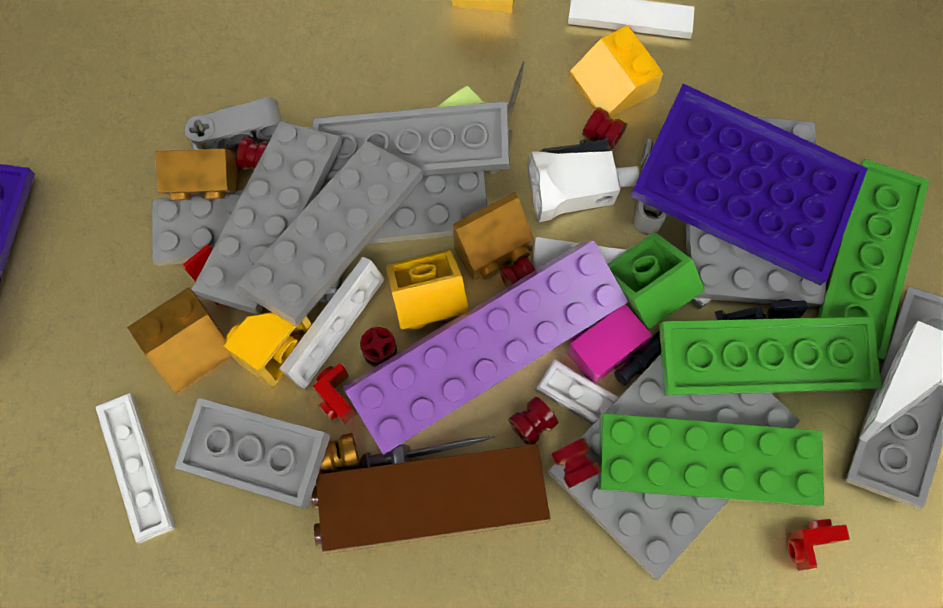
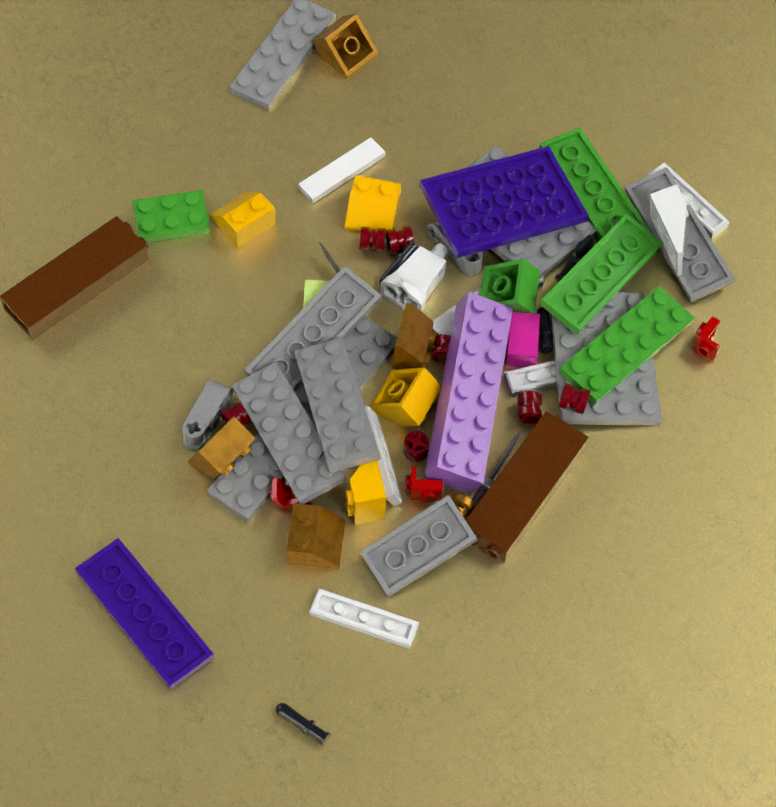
camera: 50 degrees left, 10 degrees down
none -> dark red wheel [359,226,386,252]

